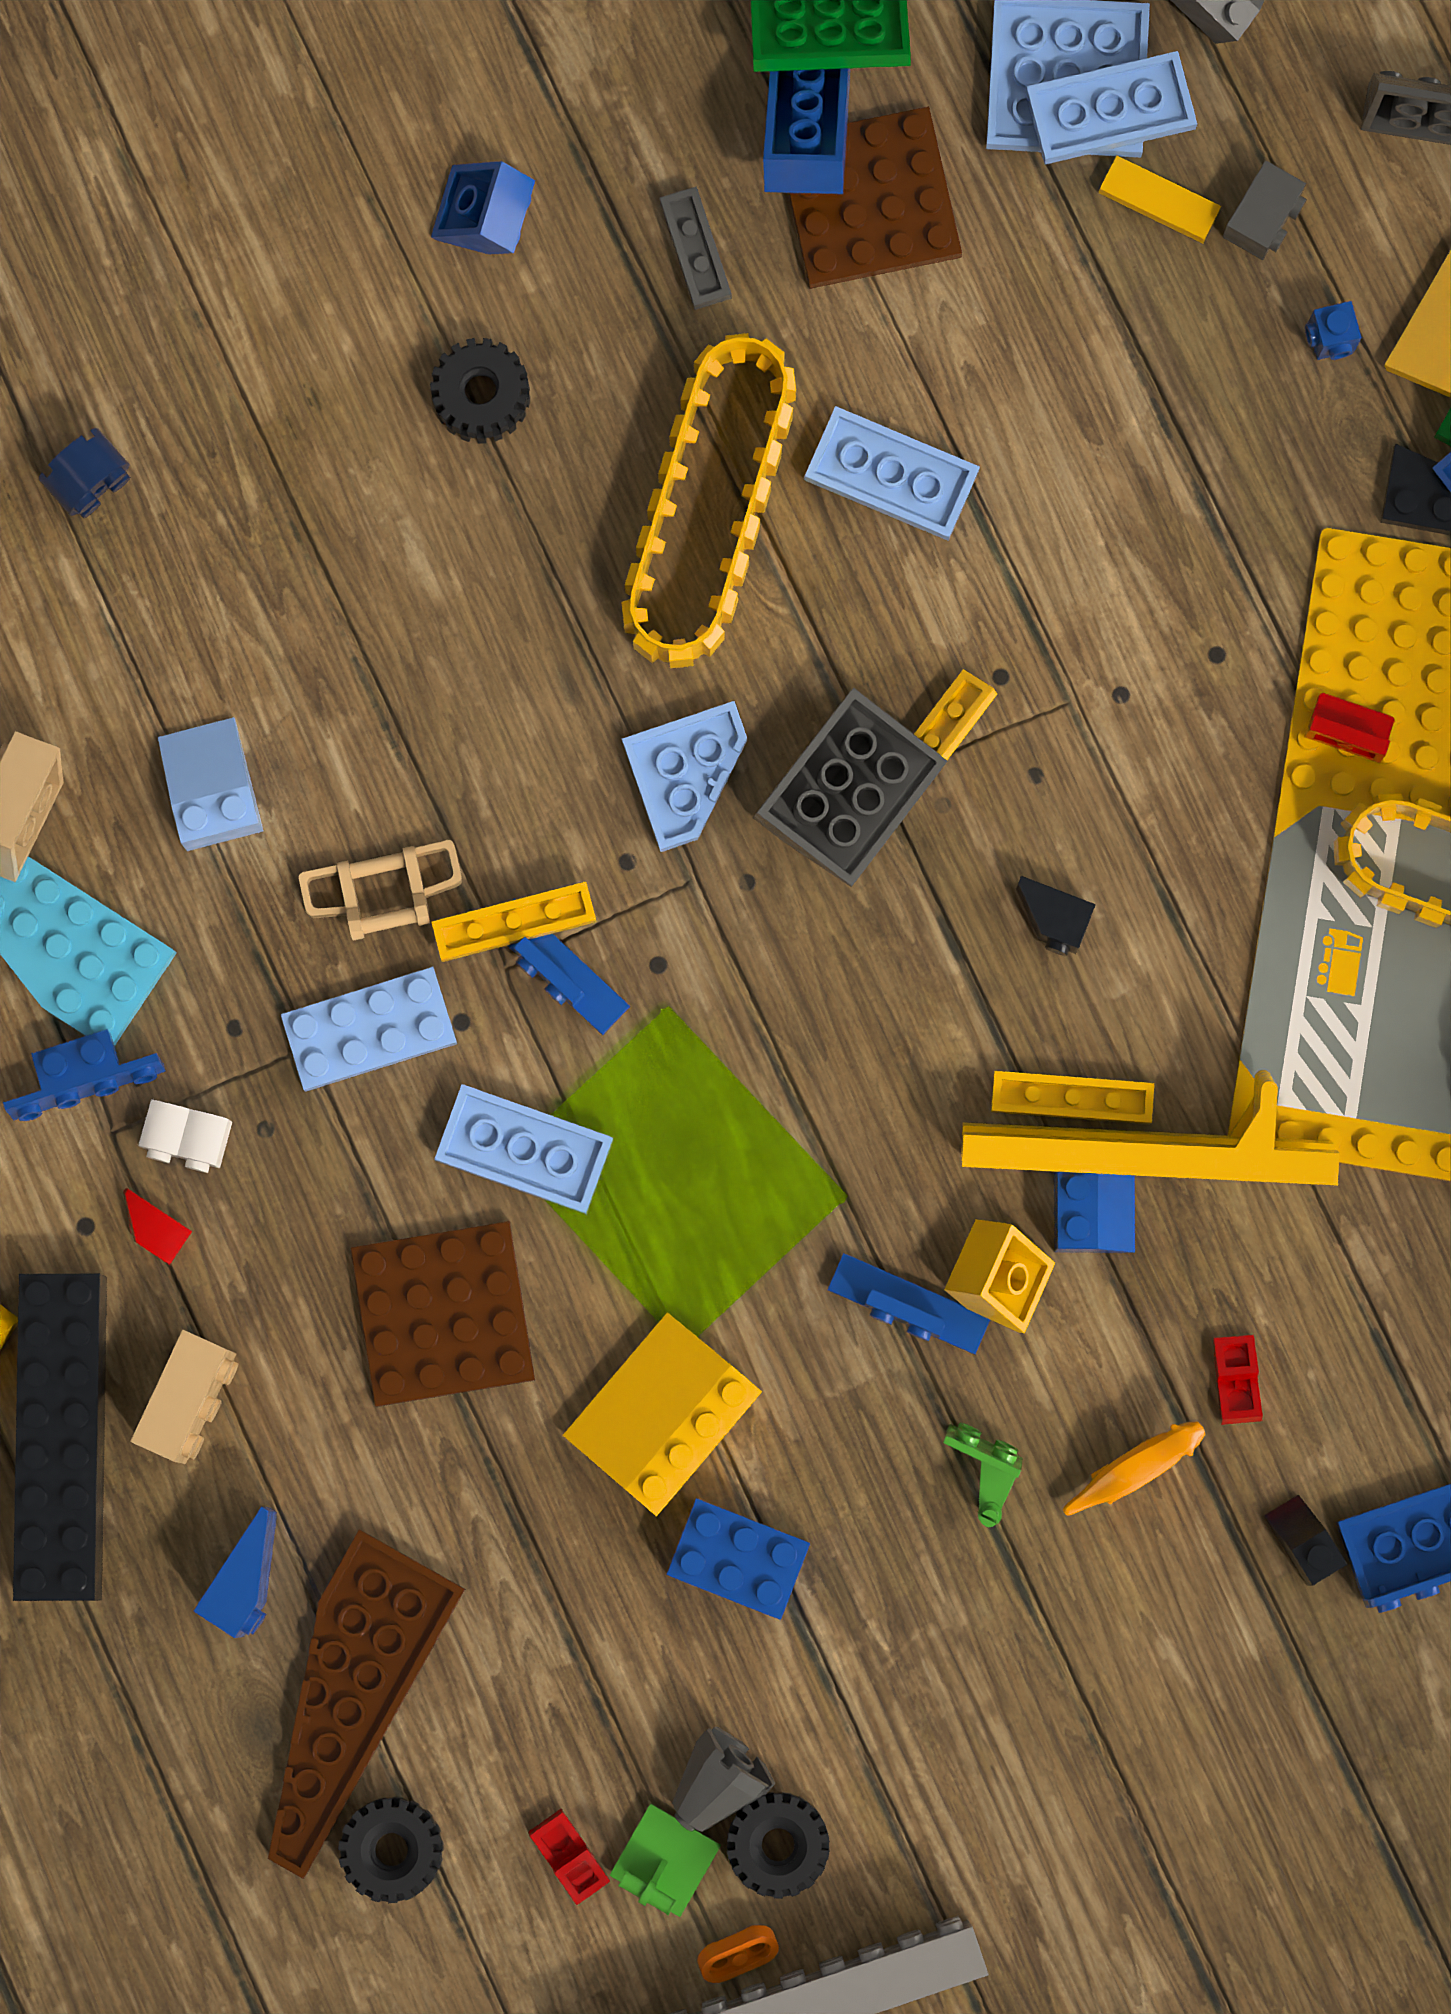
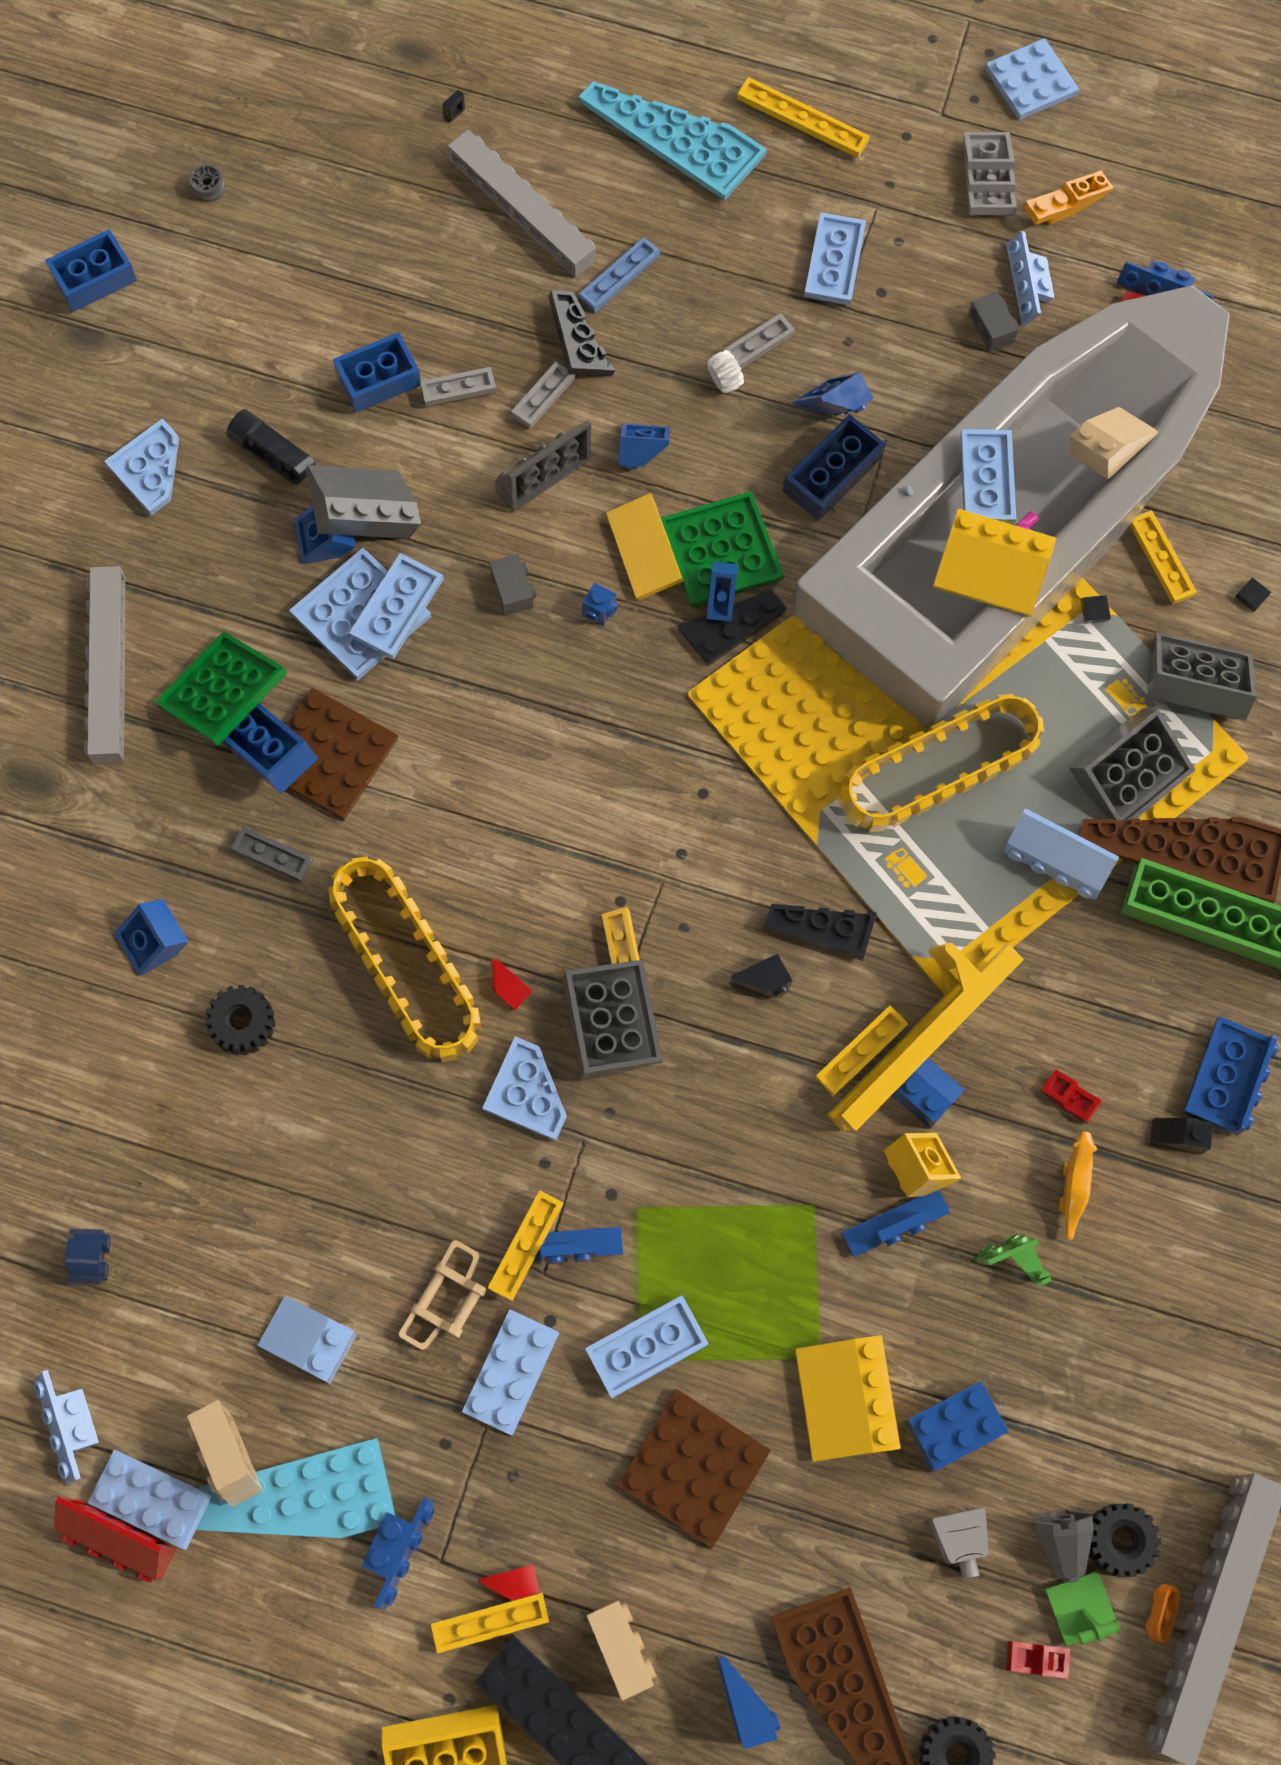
camera: 55 degrees left, 10 degrees down
white brick [138,1099,232,1173] -> none
light blue plate [804,406,980,541] -> none
yellow tile [1099,156,1221,244] -> none
red panel [1305,693,1395,763] -> none
none -> yellow plate [431,1593,549,1653]
none -> red slope [491,958,533,1011]
none -> black wing [763,904,877,961]
none -> light grey torso [928,1508,989,1579]

